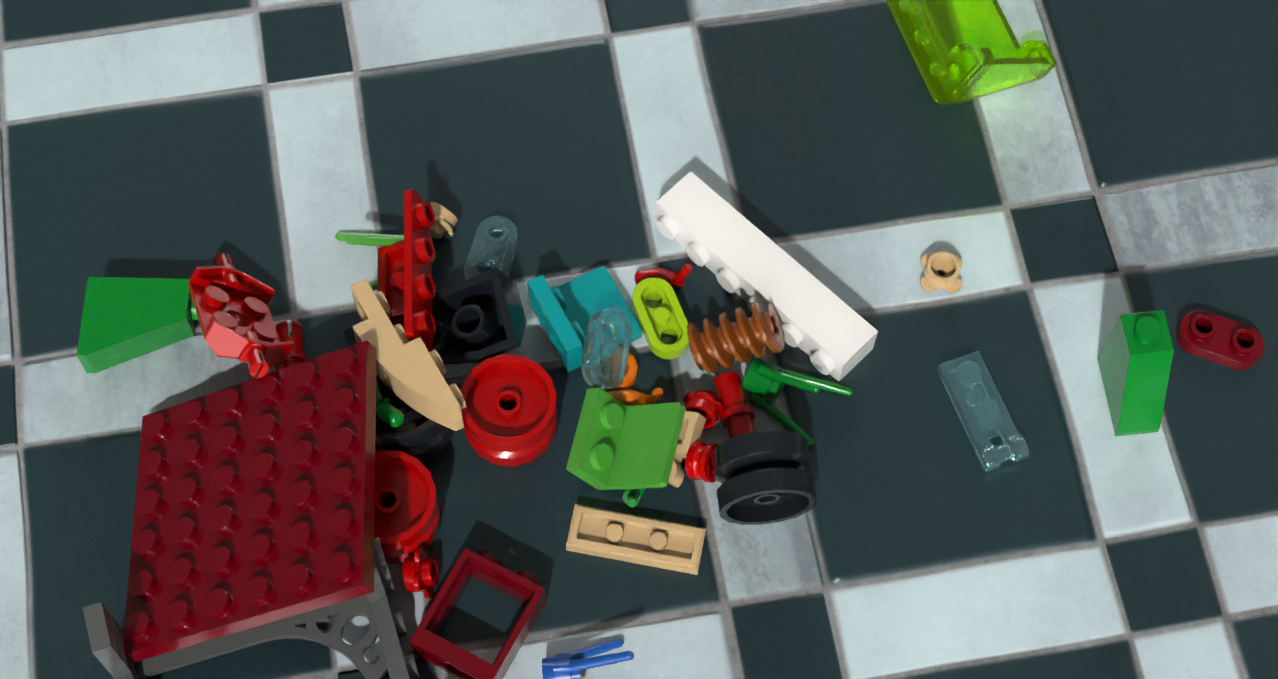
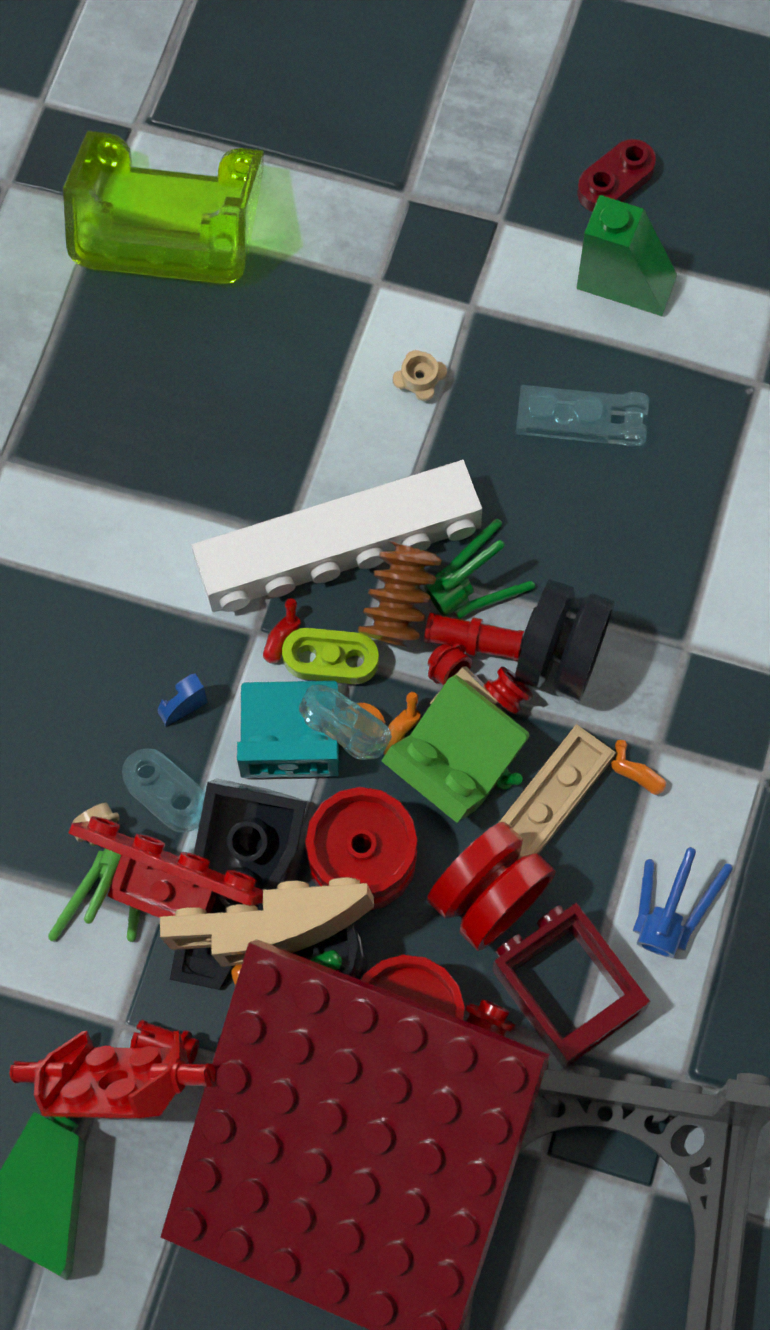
camera: 60 degrees left, 5 degrees up
none -> blue tile [157,674,208,727]
none -> red wheel [427,822,556,951]
none -> orange piece [611,740,666,795]

